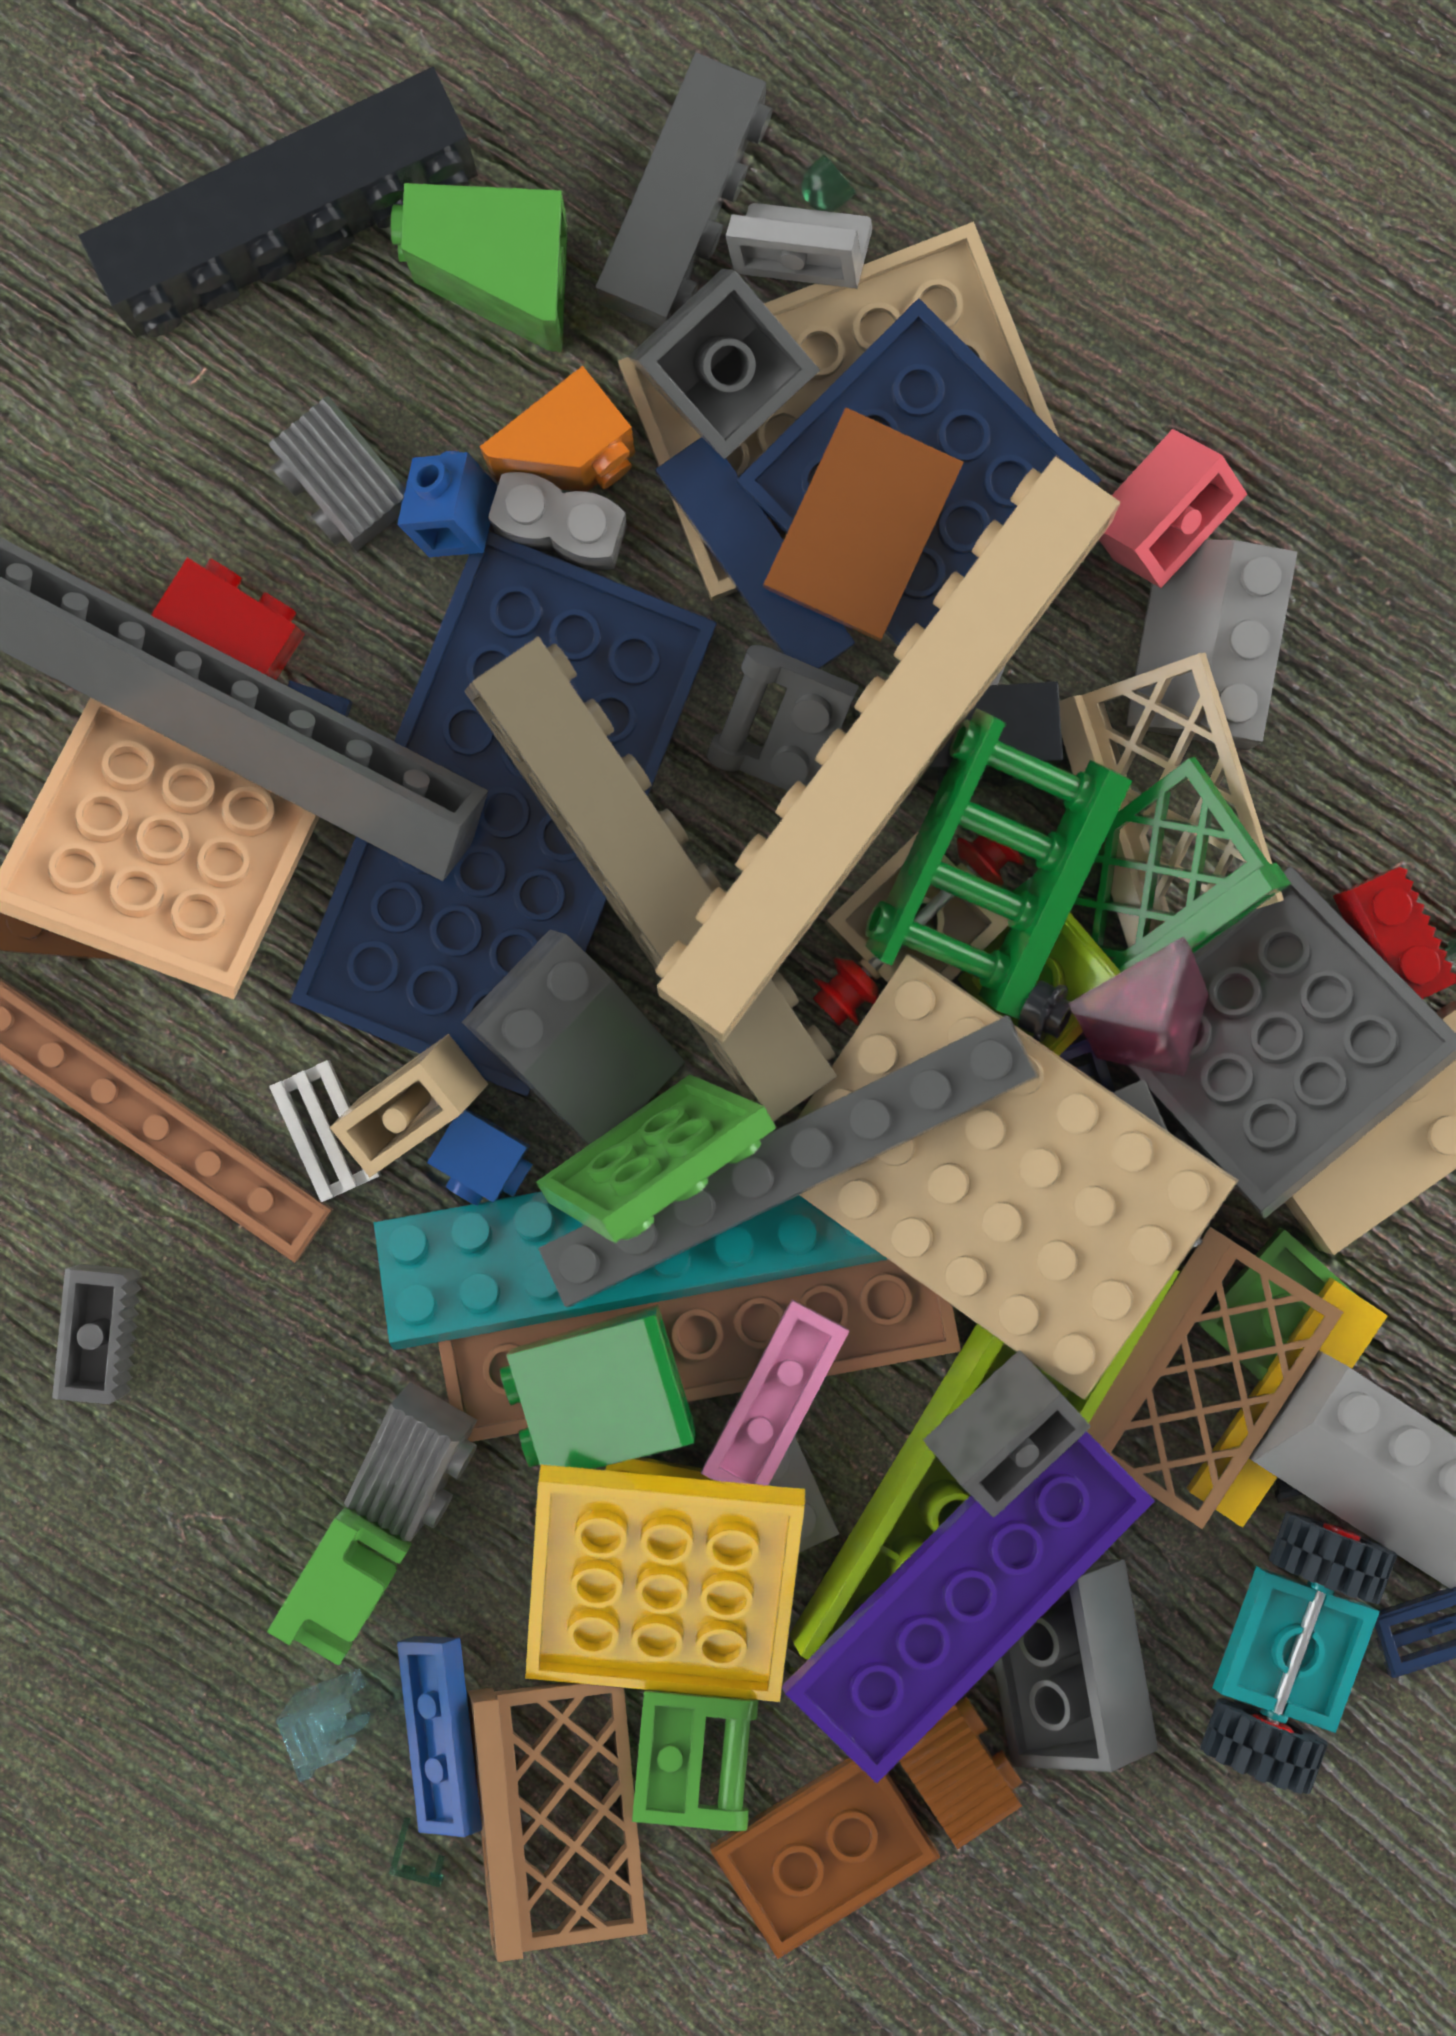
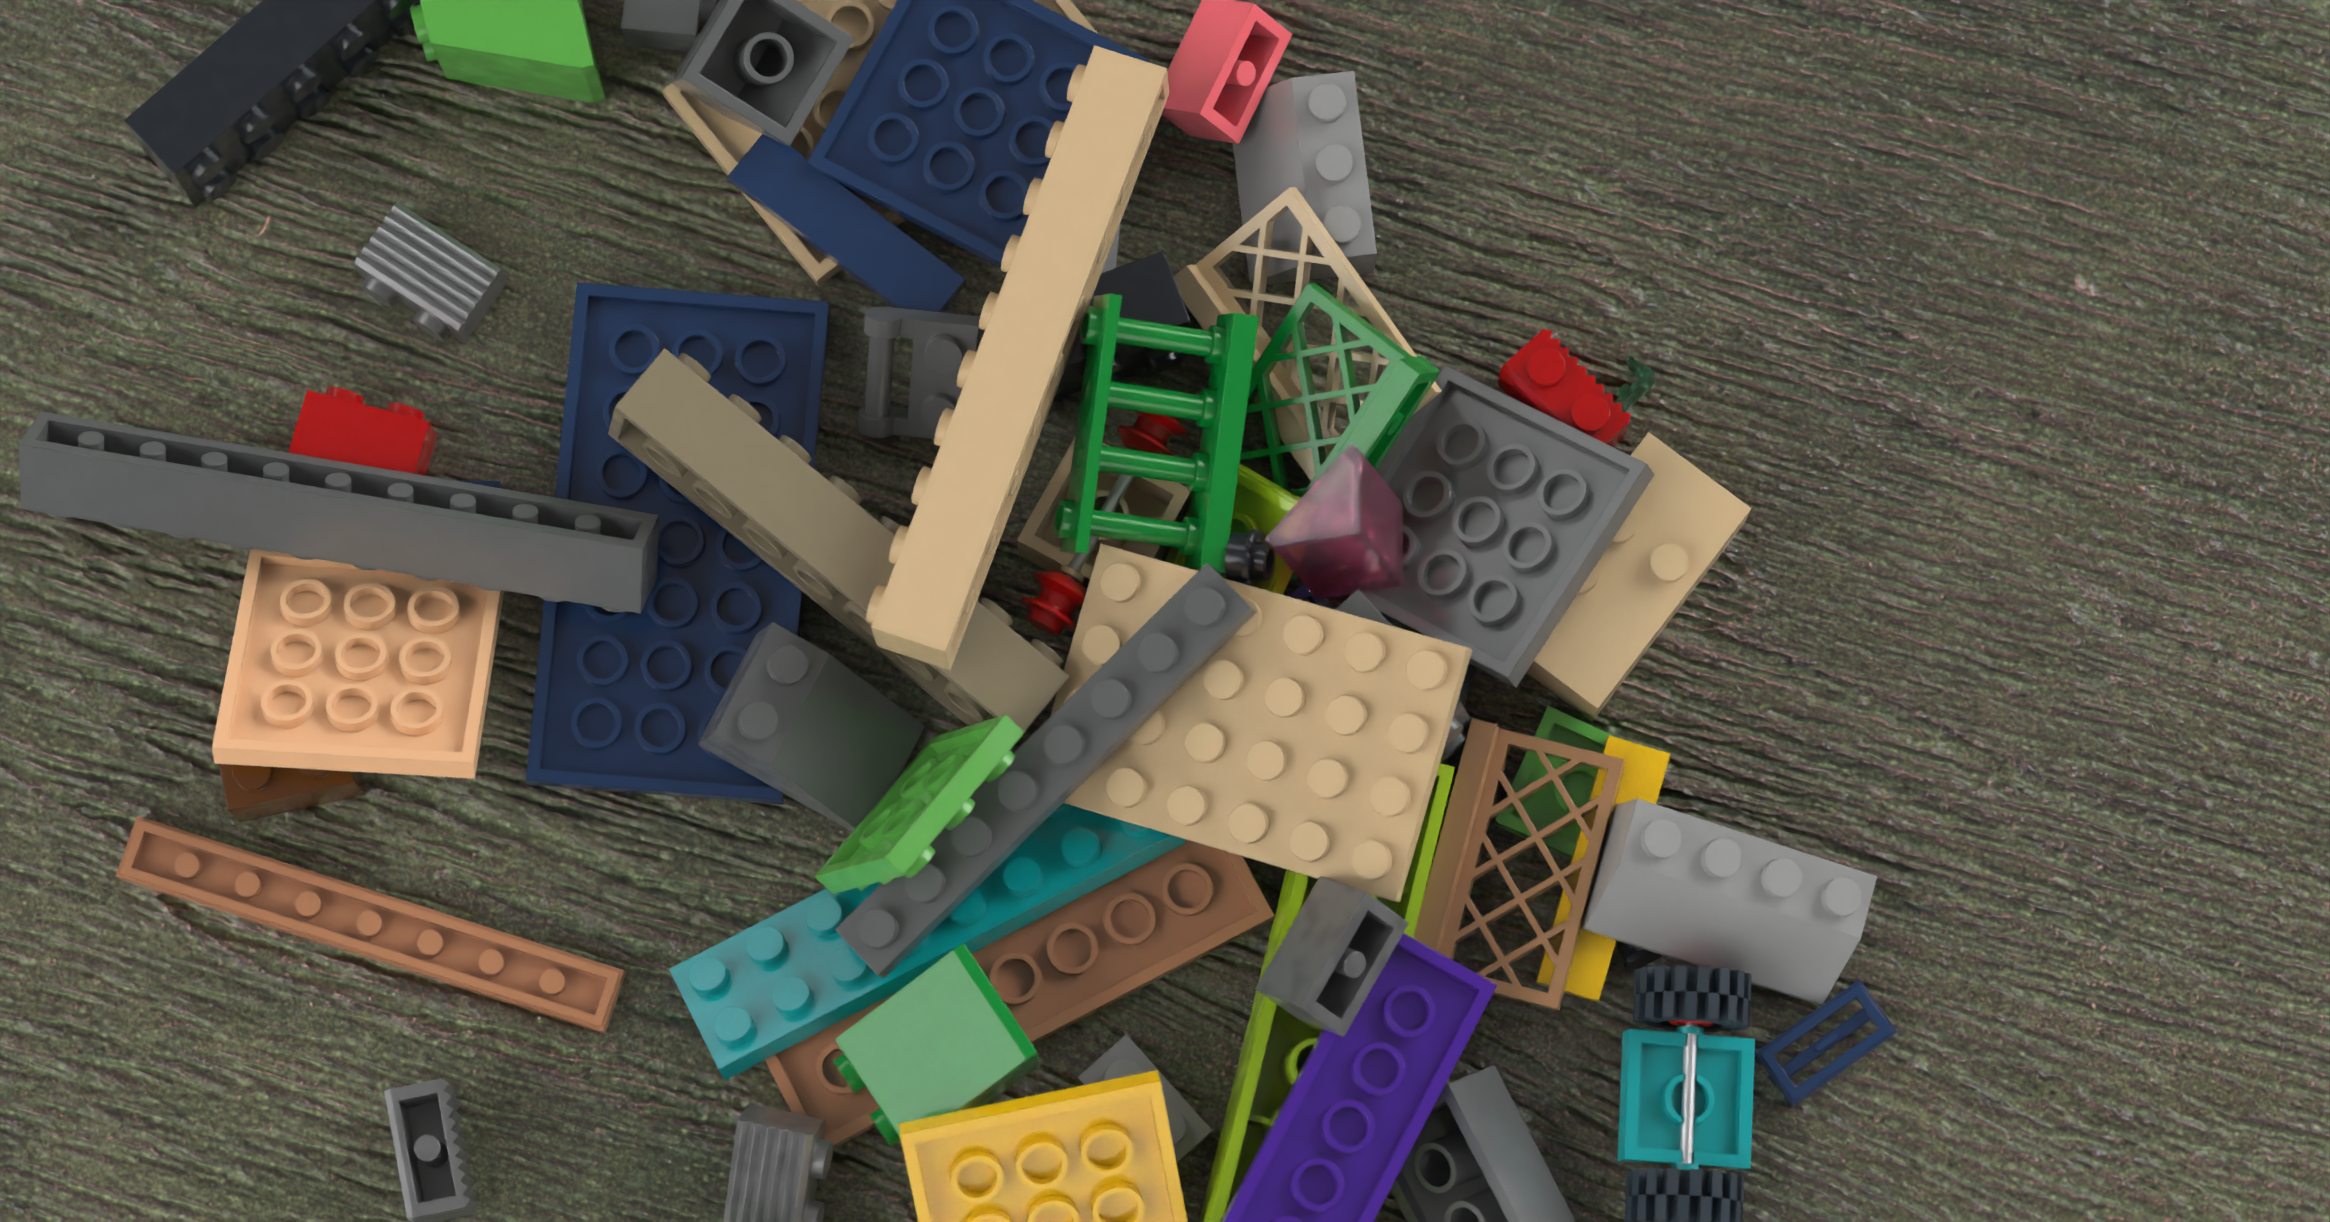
camera: 10 degrees left, 10 degrees down
white tile [269,1060,382,1202] -> none
tan brick [329,1034,488,1178] -> none
blue brick [397,451,498,557] -> none
blue brick [427,1108,533,1206] -> none
orange slope [480,365,635,492] -> none
light grey brick [488,472,627,571] -> none
bright pink plate [701,1299,849,1485] -> none
dark orange tile [763,408,964,642] -> none

